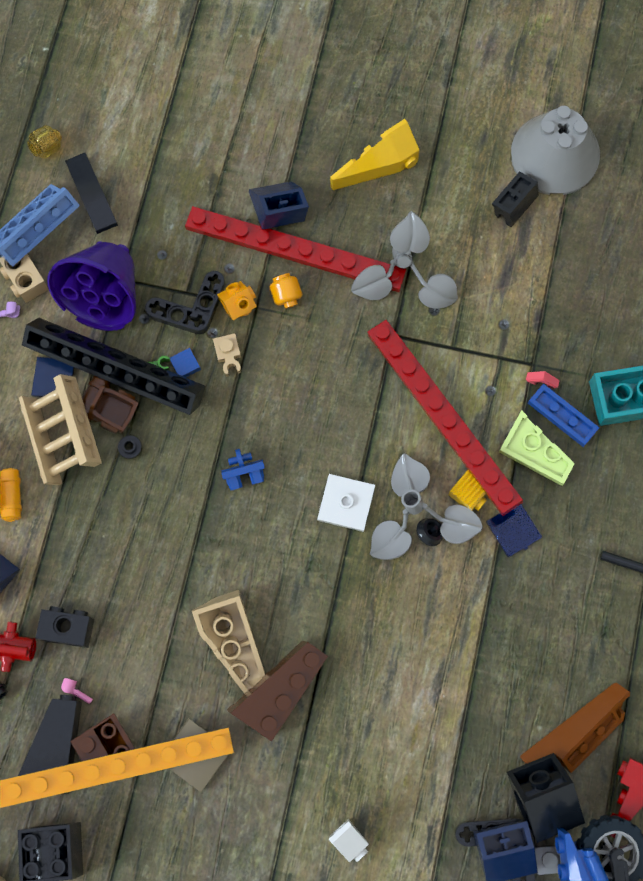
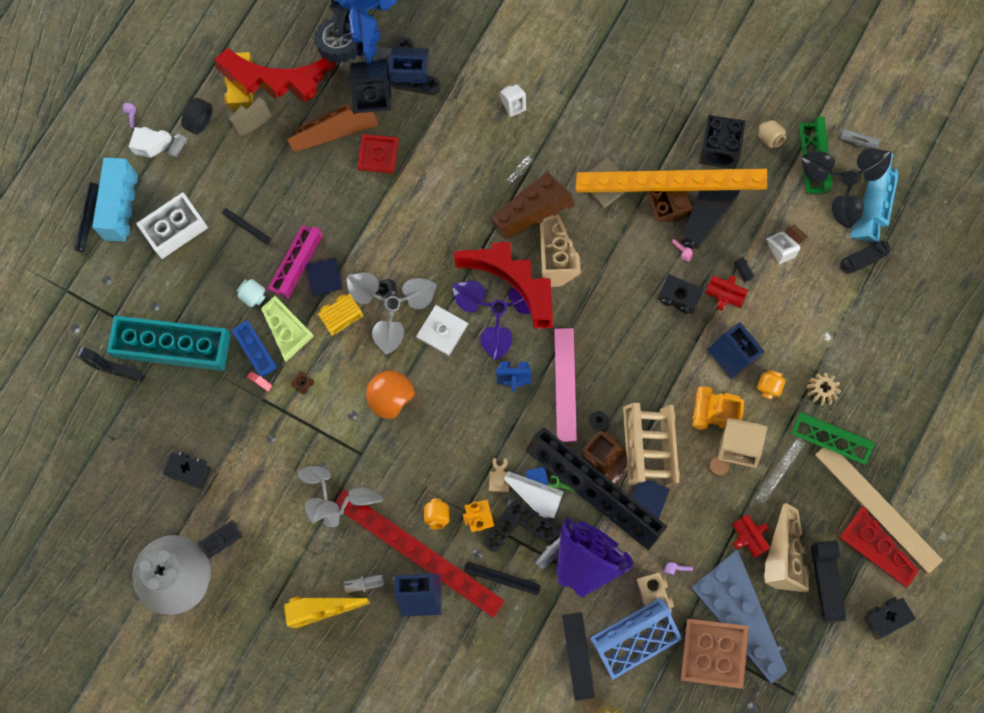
camera: 160 degrees left, 0 degrees up
red plate [367,320,523,516] -> none
none -> black brick [162,451,212,490]
none -> light aqua head [237,279,266,307]
none -> dark pink fence [268,225,323,299]
none -> reddish brown plate [291,372,314,394]
none -> light grey axle [344,575,384,594]
none -> red plate [357,134,399,174]
none -> orange cylinder [366,370,415,419]
none -> dark purple plant [453,281,530,360]
none -> red arch [454,241,553,329]
none -> black axle [464,562,541,595]
none -> white slope [504,471,564,518]
none -> clear piece [507,156,533,184]
none -> light grey pin [534,534,561,570]
none -> bright pink tile [555,328,577,442]

